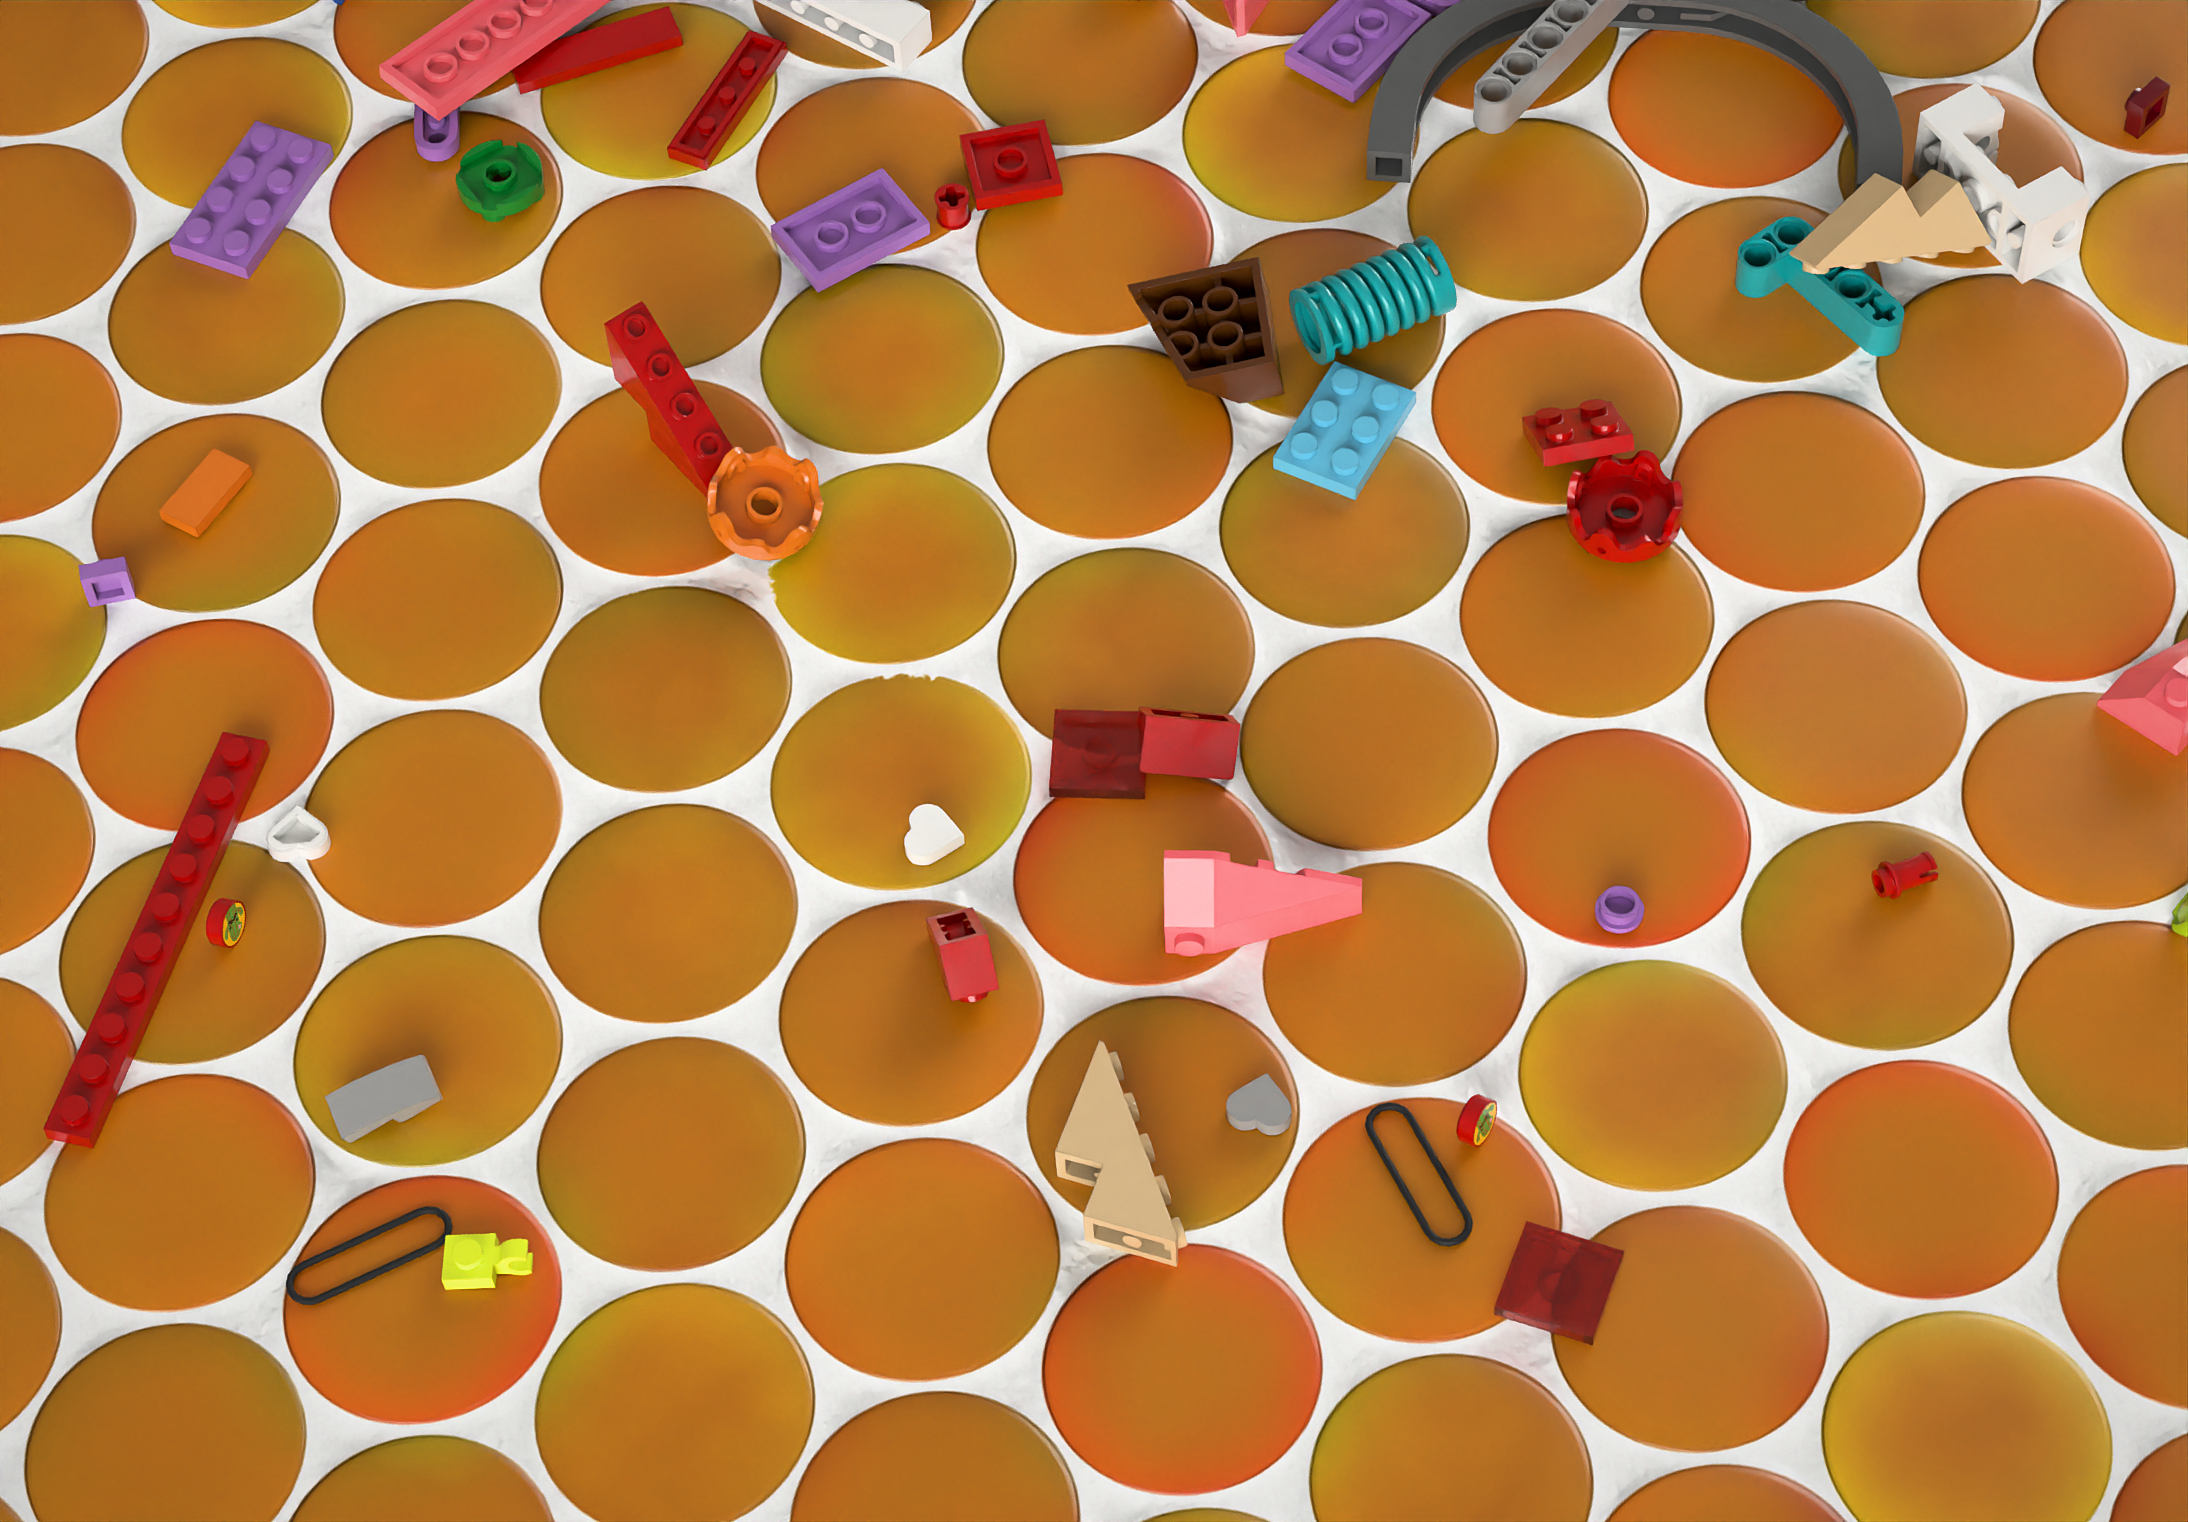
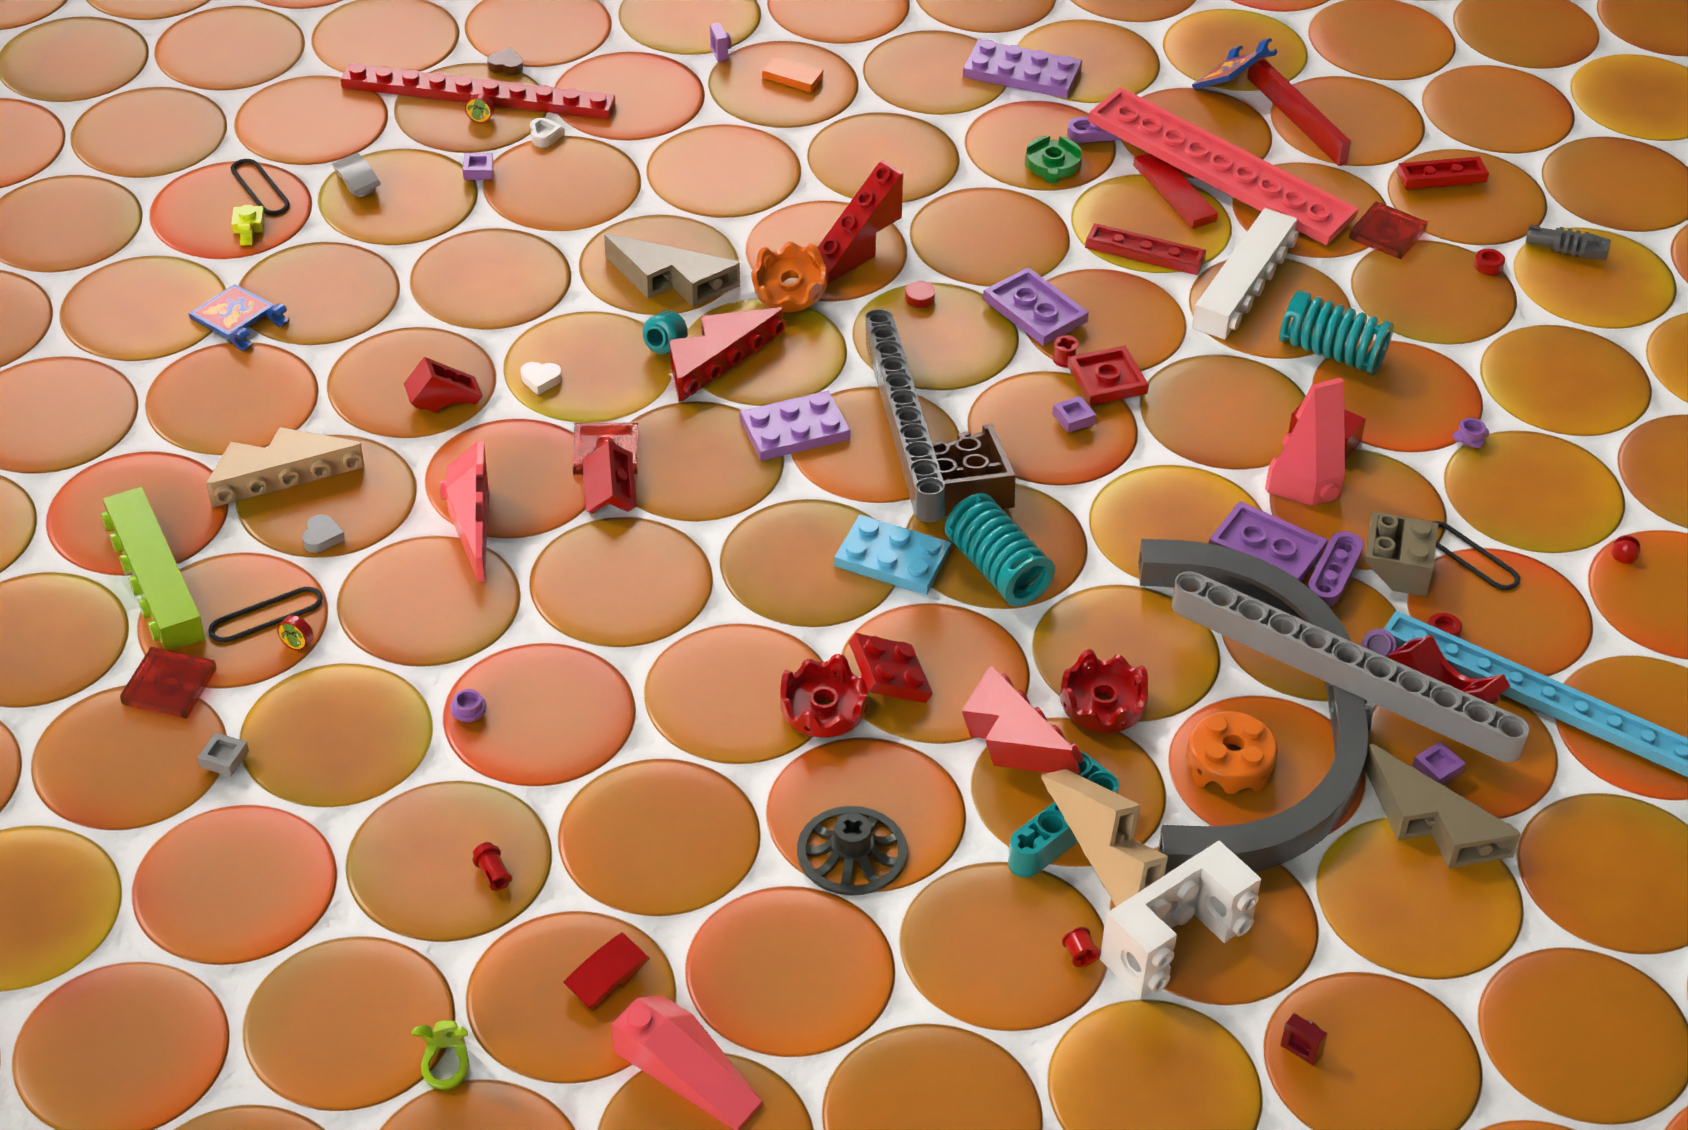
camera: 80 degrees right, 10 degrees down
none -> lime brick [100,487,206,653]
none -> flag [188,284,289,351]
none -> light grey plate [197,732,249,777]
none -> medium lavender plate [463,153,494,181]
none -> tile [487,47,523,75]
none -> red slope [563,932,650,1011]
none -> dark tan slope [604,233,740,307]
none -> teal head [642,311,688,354]
none -> slope [669,307,786,402]
none -> plate [740,390,850,461]
none -> pearl dark grey wheel [797,806,907,896]
none -> dark grey beam [865,309,945,522]
none -> tile [905,281,935,308]
none -> slope [962,667,1083,776]
none -> medium lavender plate [1052,396,1096,433]
none -> red plate [1060,649,1148,733]
none -> red axle [1062,927,1101,967]
none -> orange plate [1186,711,1278,794]

